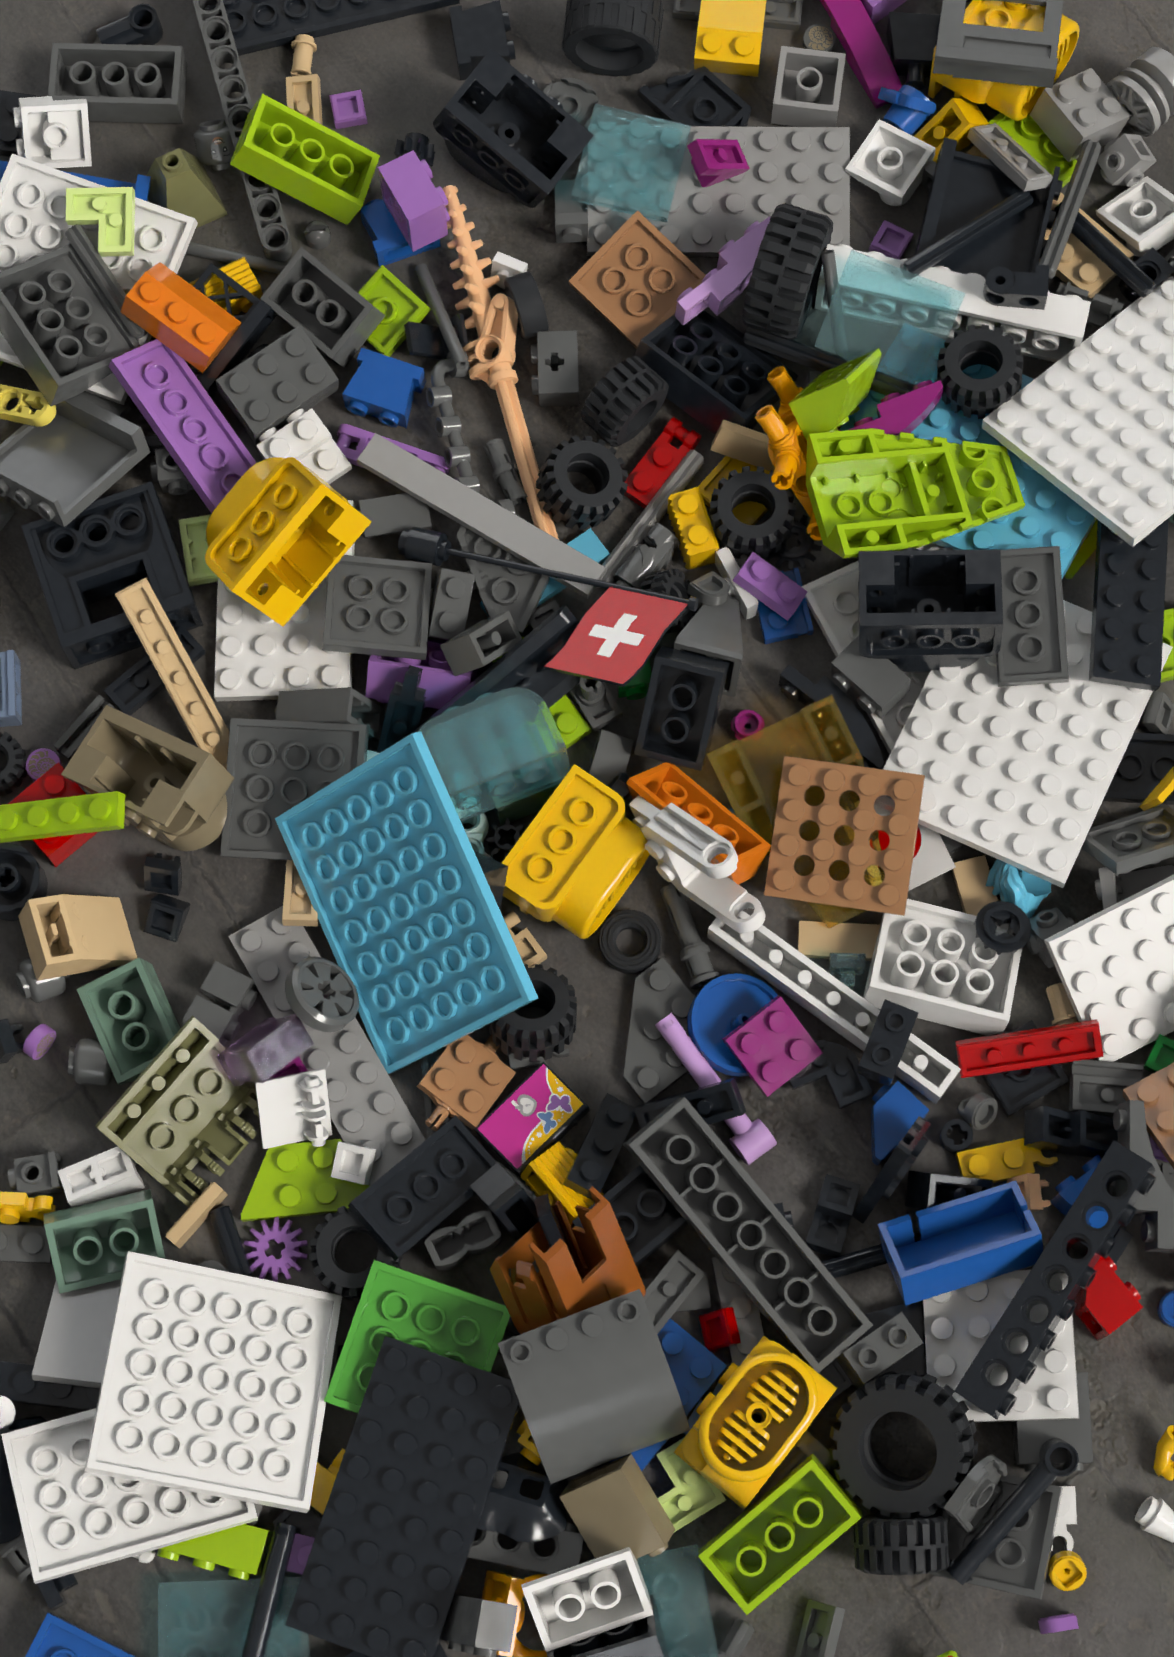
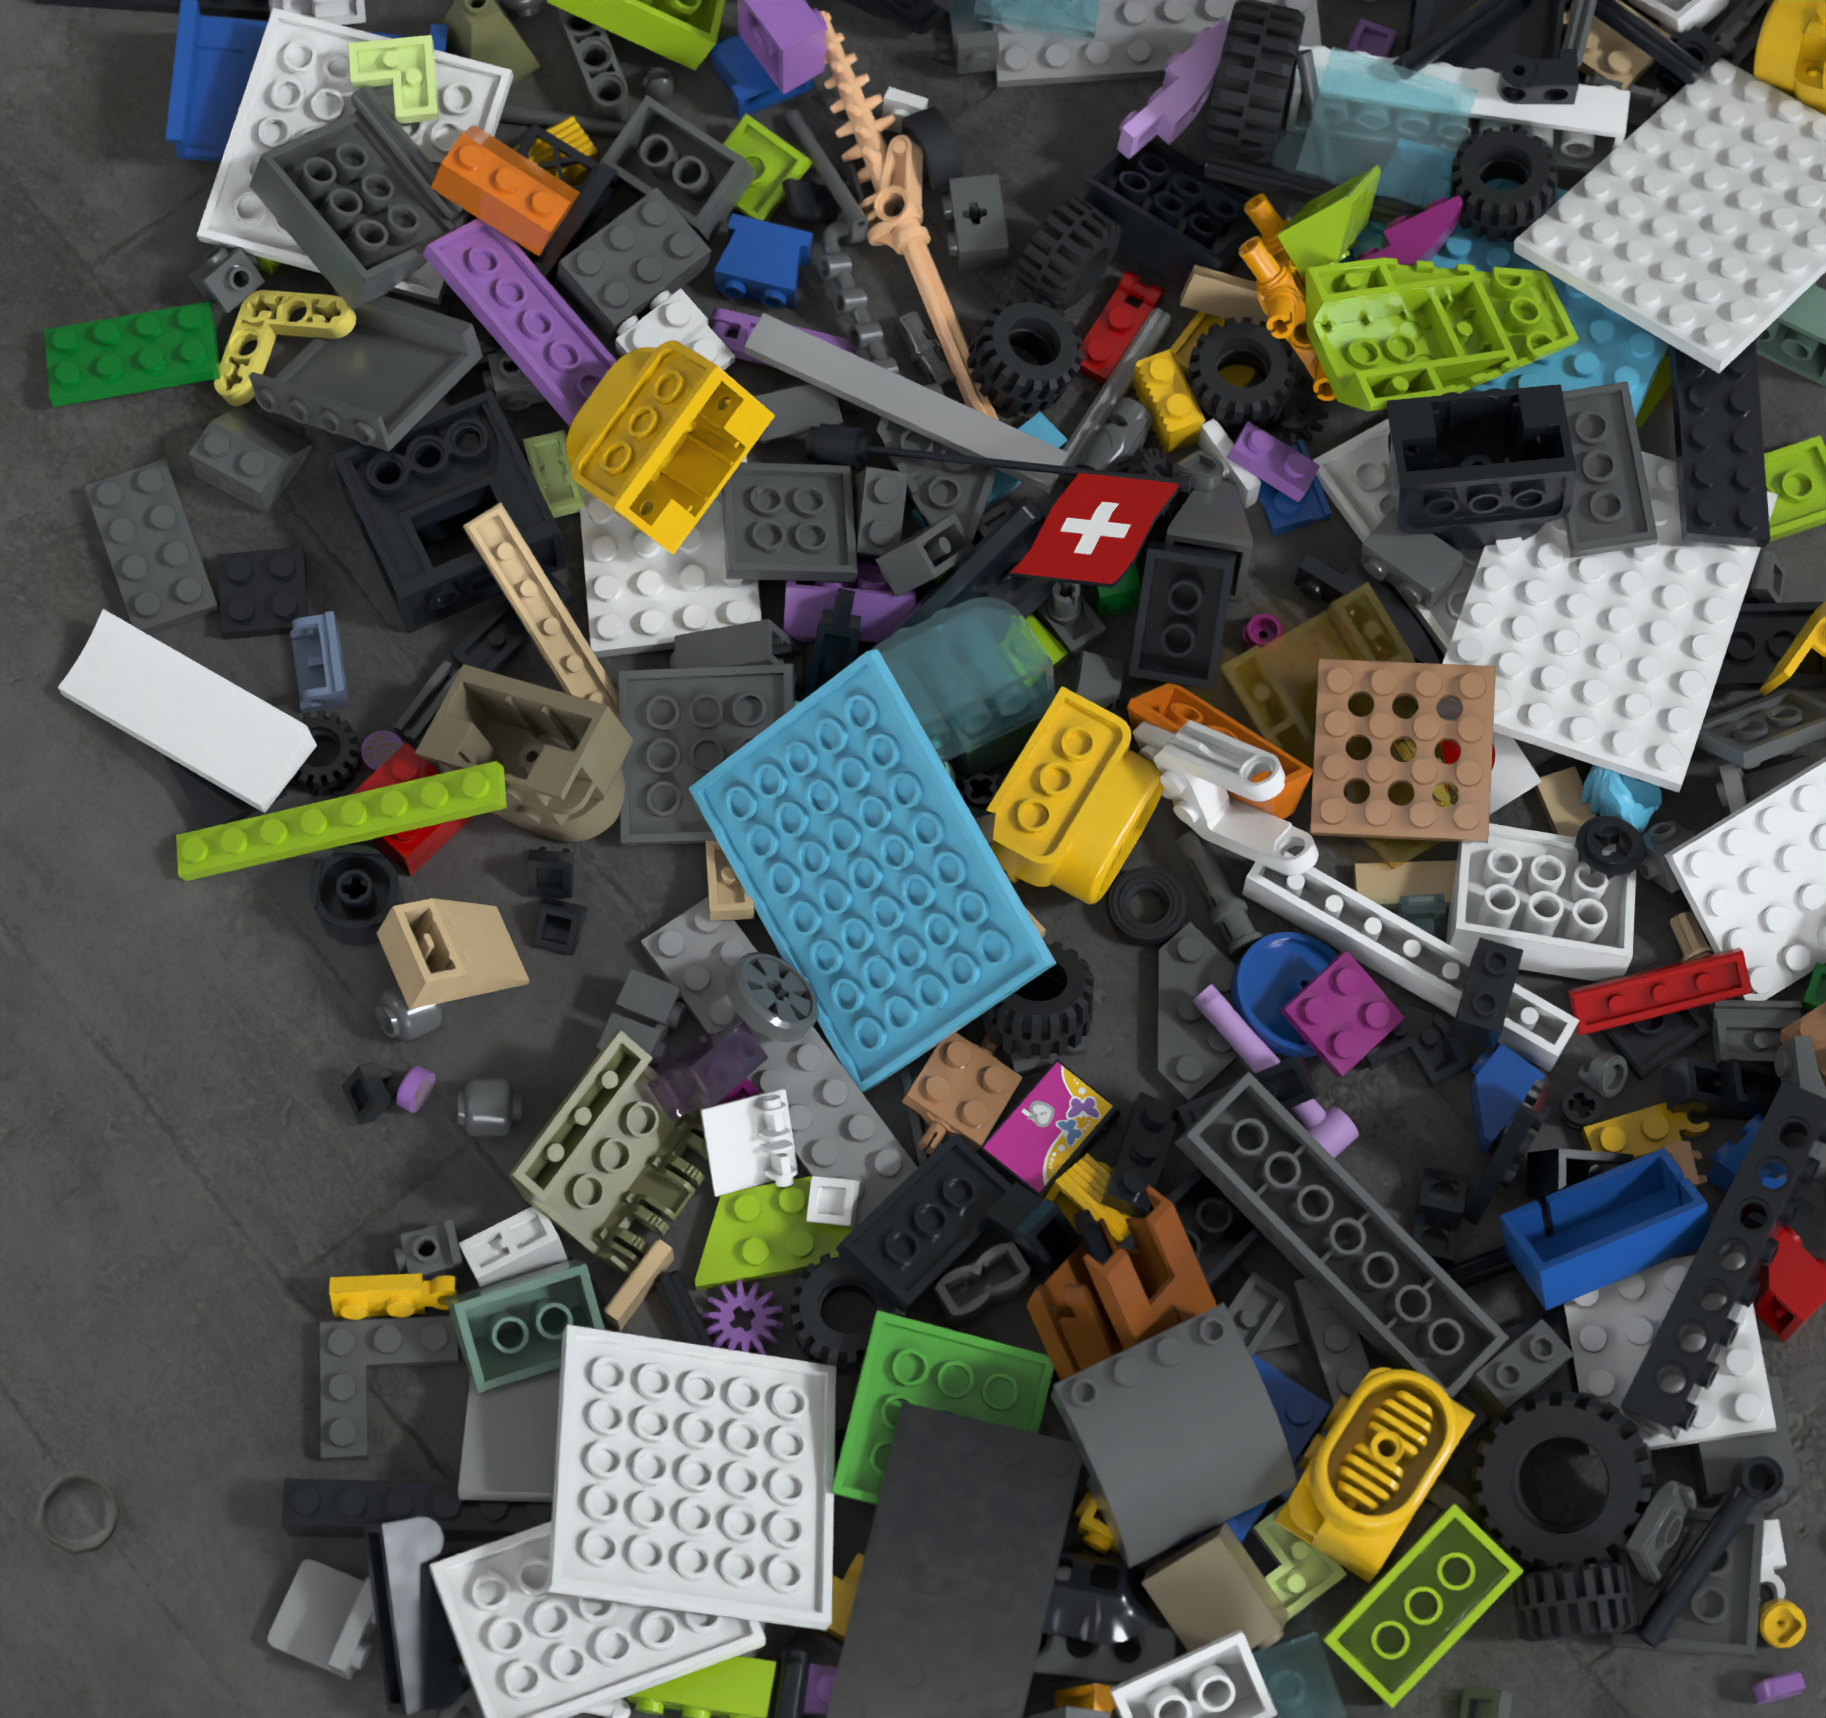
camera: 10 degrees left, 5 degrees down
sand green slope [77,958,181,1085] -> none
medium nougat plate [568,210,706,349] -> none
red tile [699,1307,741,1351] -> none

